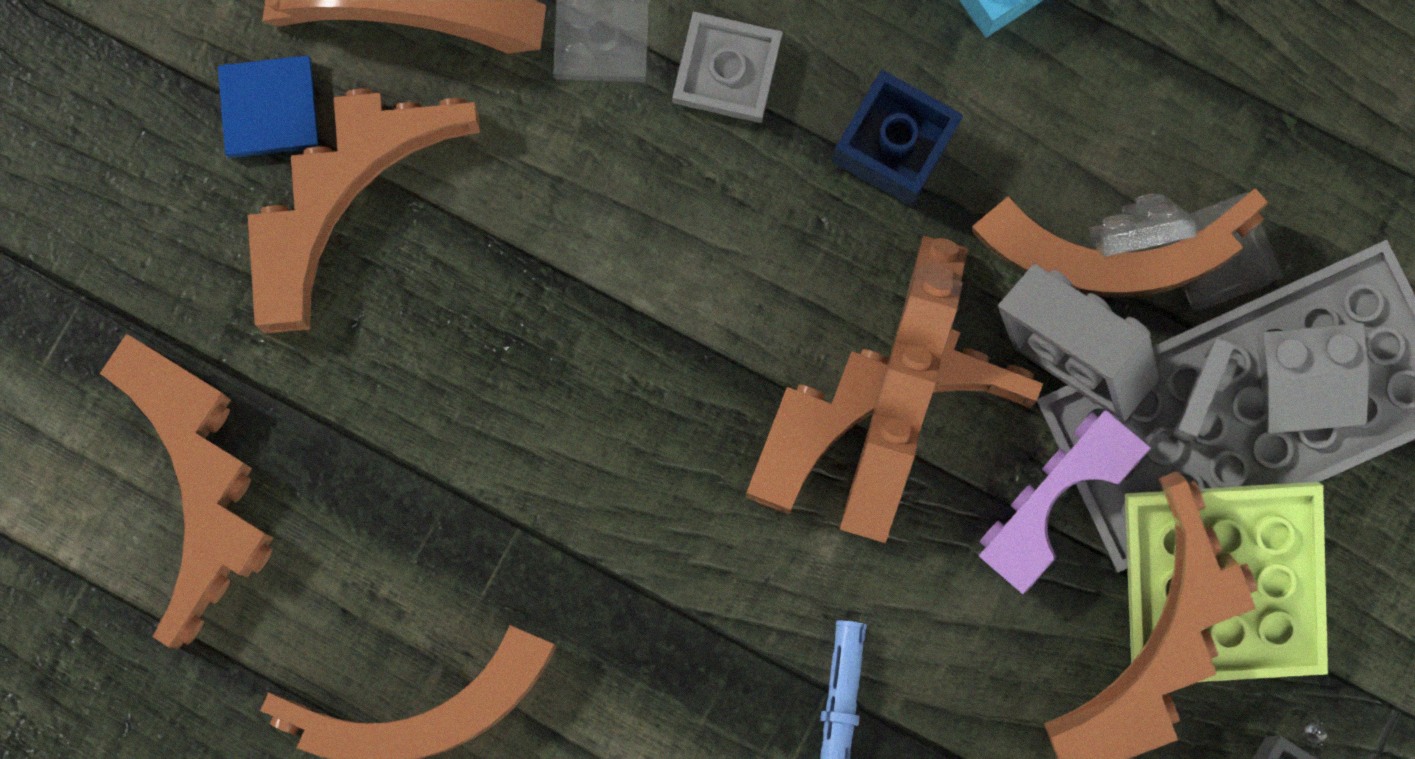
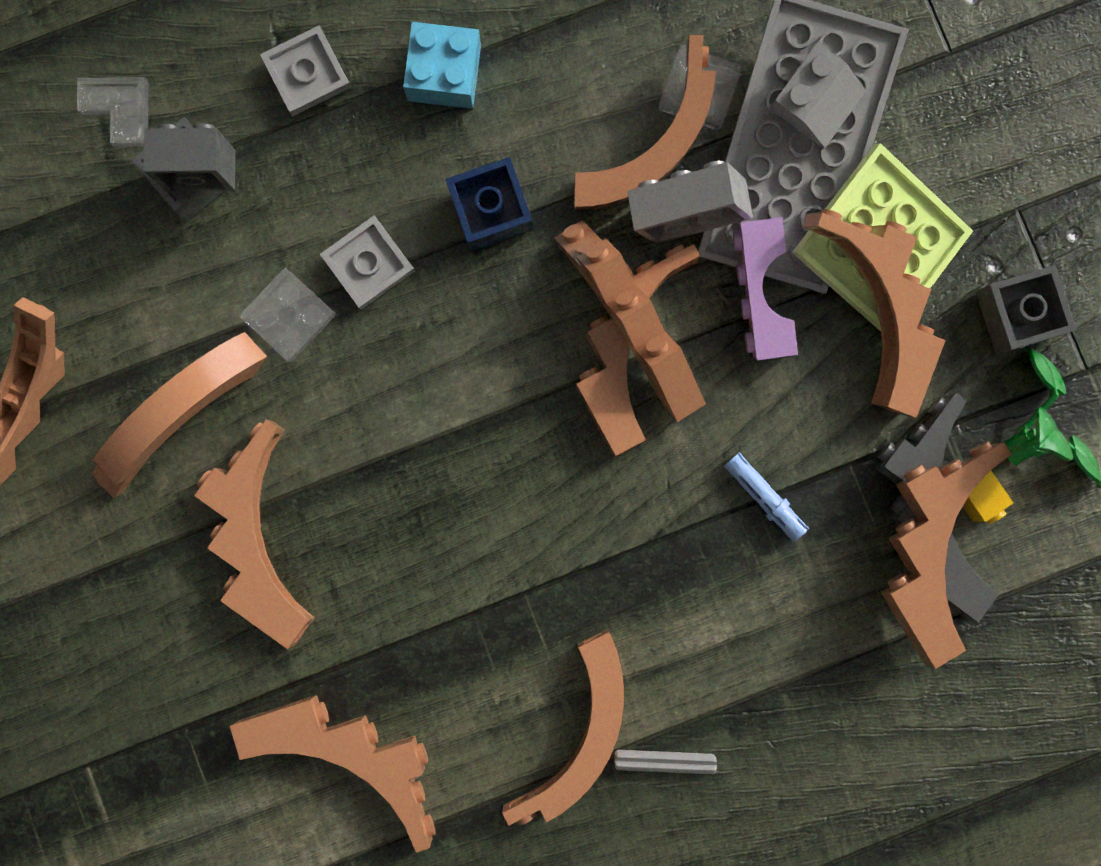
camera: 50 degrees left, 5 degrees up
blue tile [218,55,320,158] -> none
clear plate [1089,194,1197,257] -> none
light grey plate [1172,338,1238,443] -> none

